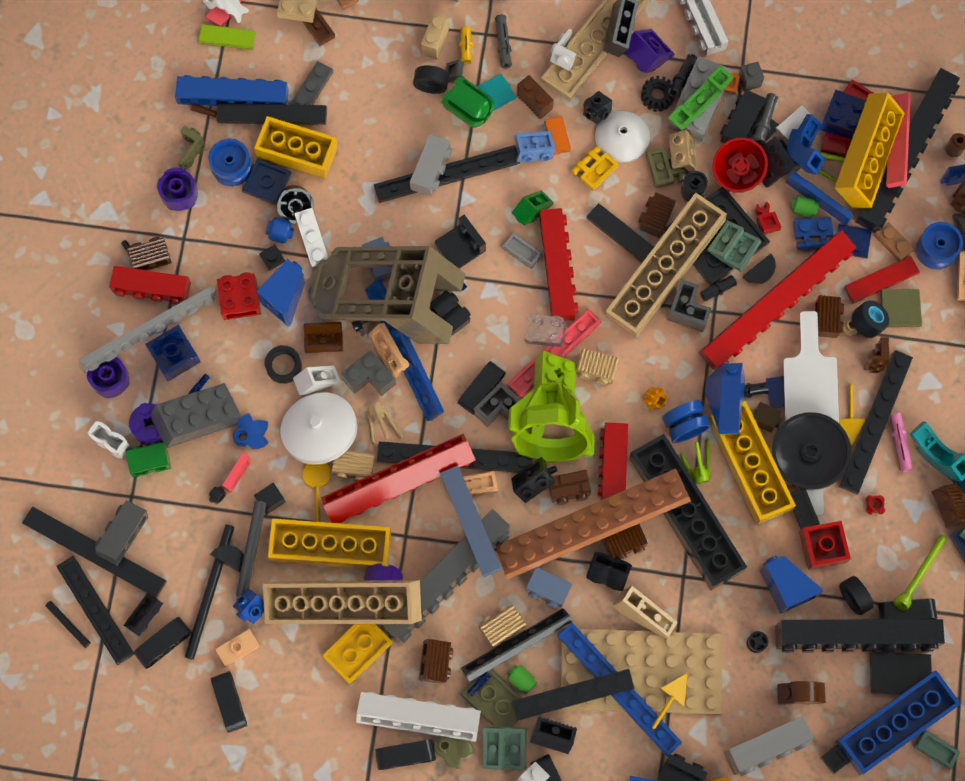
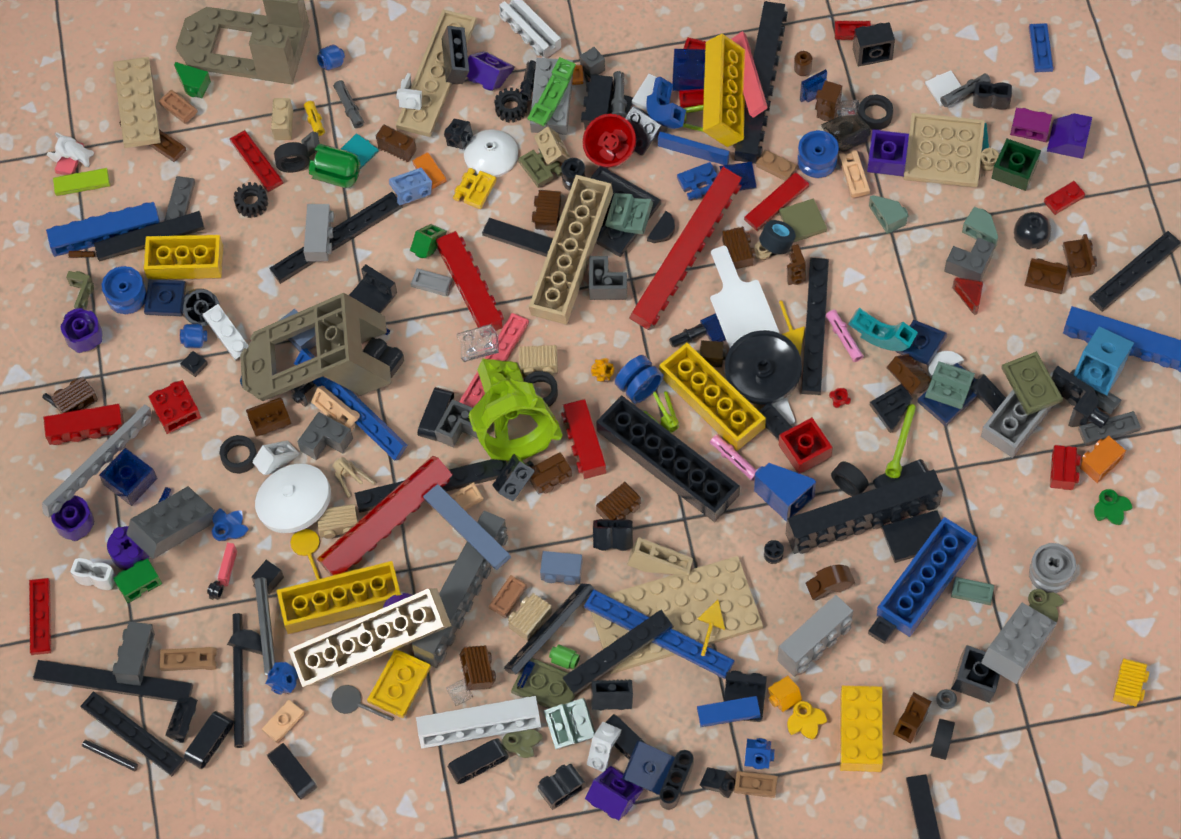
camera: 15 degrees left, 10 degrees down
blue slope [256,259,305,327] -> none
nougat plate [496,469,691,579] -> none
black axle [700,275,737,301] -> none
blue wedge [705,363,745,434] -> none
red plate [755,202,781,234] -> none
bright green brick [790,195,819,218] -> none
none -> red tile [29,578,51,655]
none -> medium nougat plate [160,647,217,671]
none -> red tile [230,130,283,192]
none -> black tyre [233,182,268,218]
none -> dark grey piece [331,685,394,721]
none -> nougat plate [489,575,527,618]
none -> black tyre [523,371,558,407]
none -> bright pink pin [710,434,757,481]
none -> black wing [869,384,913,433]

